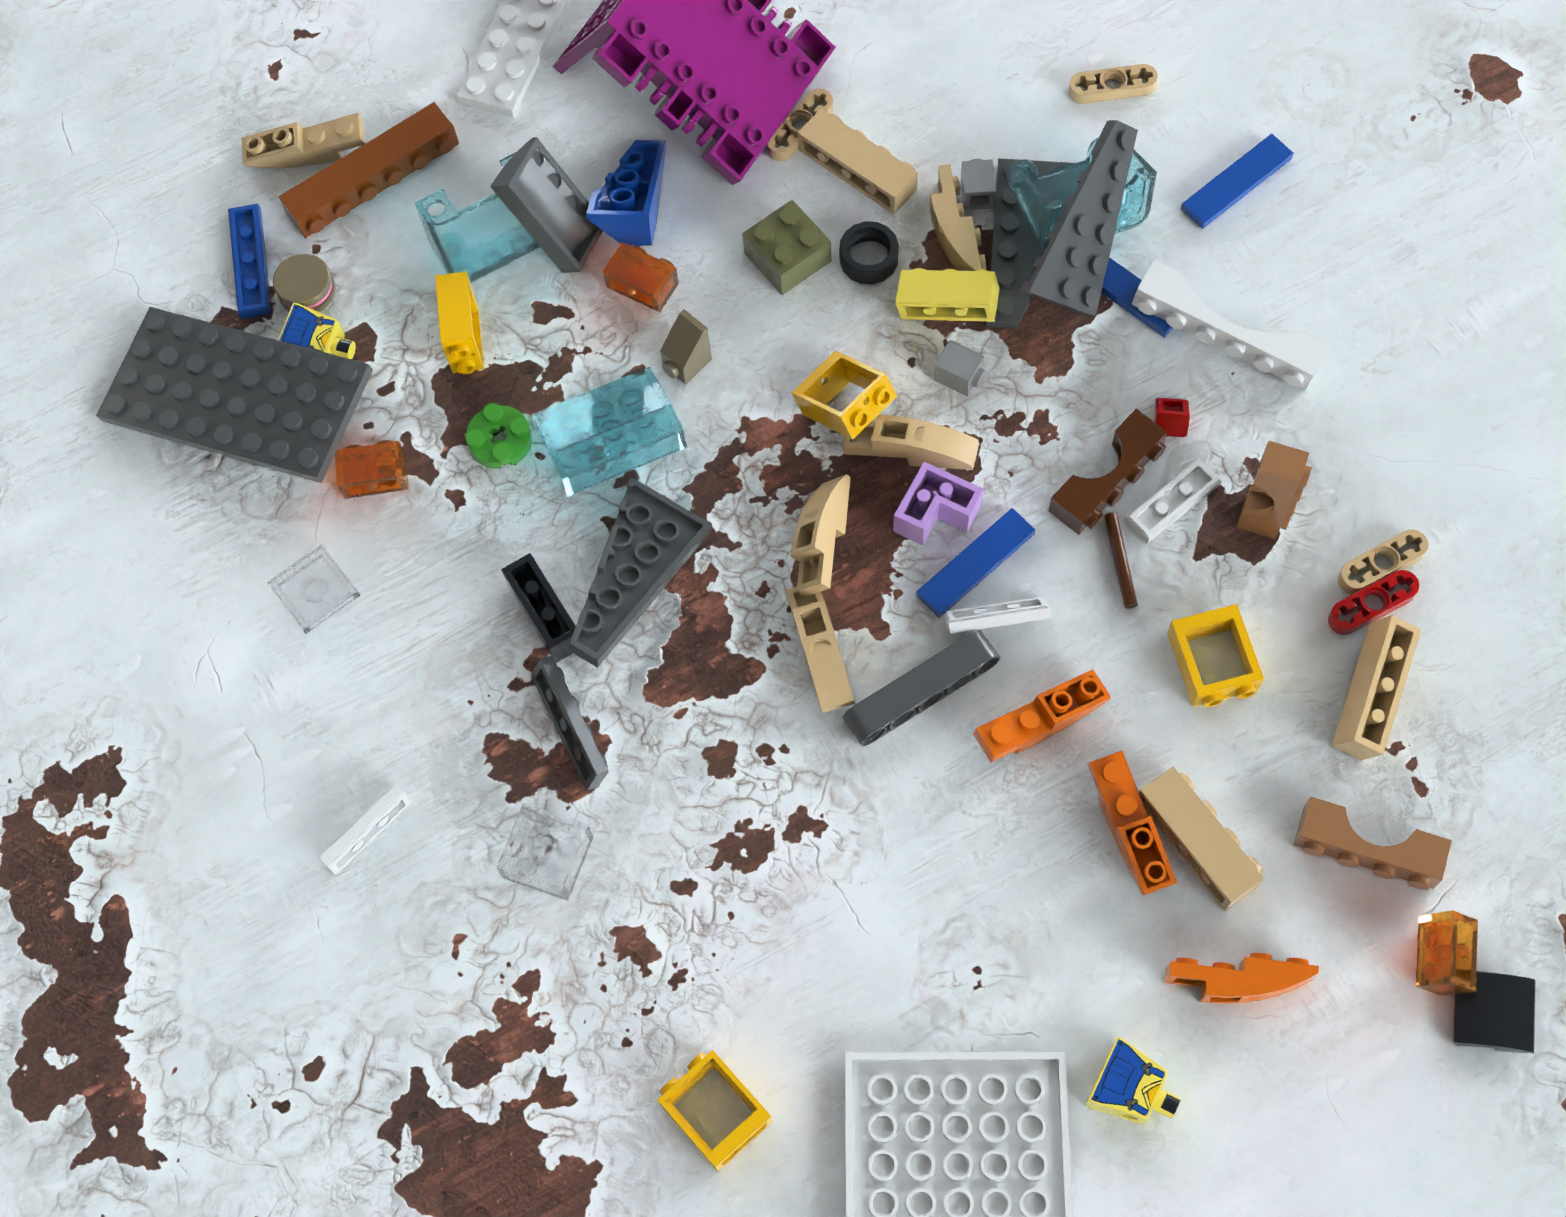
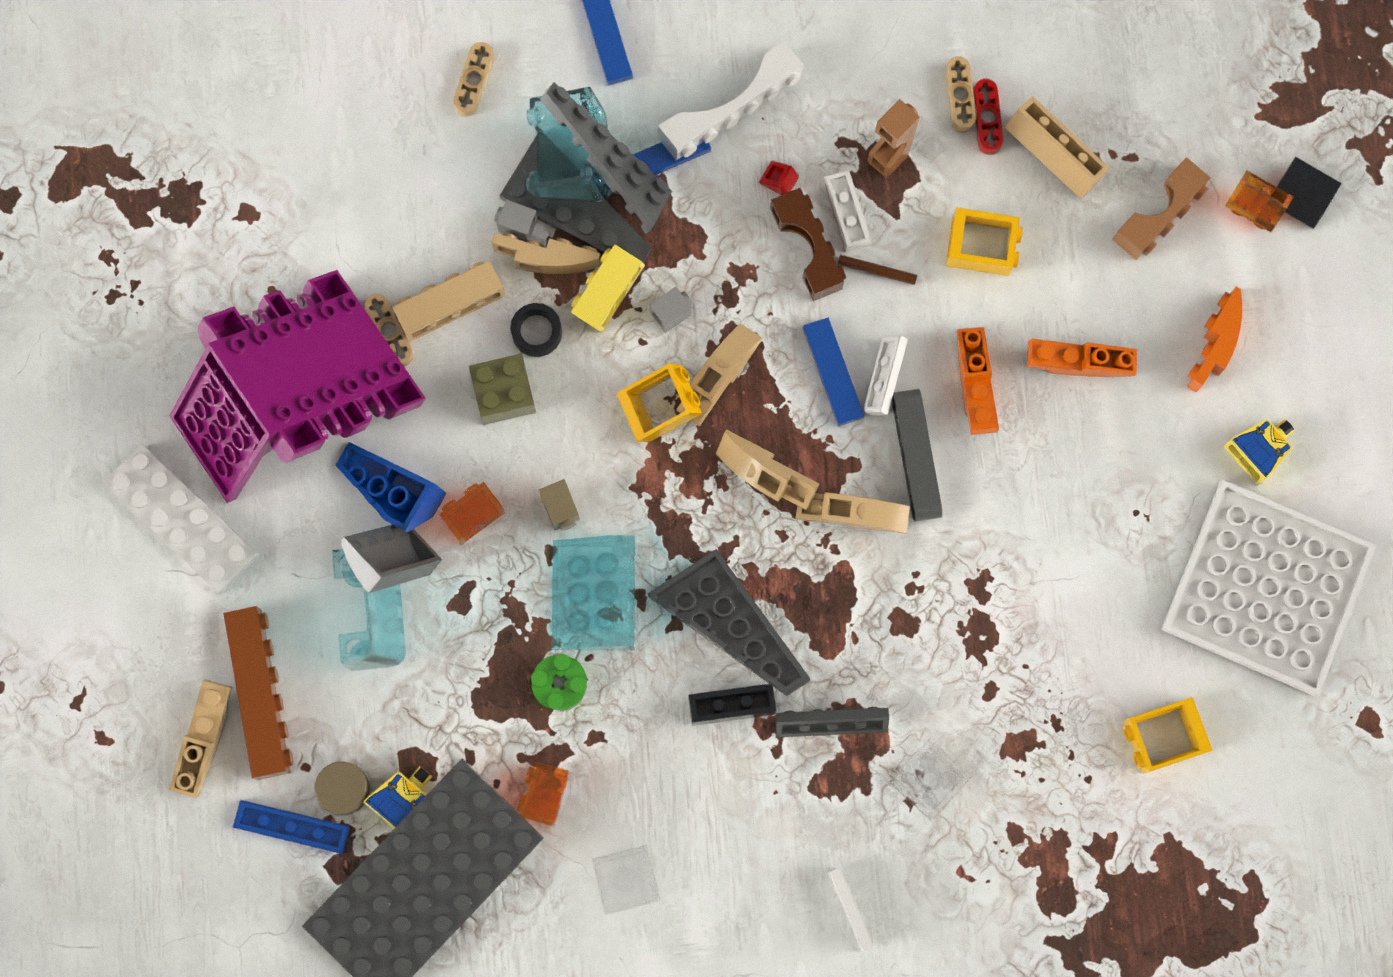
camera: 75 degrees left, 10 degrees up
yellow window [435,271,484,374] -> none
lavender brick [893,462,984,545] -> none
tan brick [1139,766,1264,911] -> none

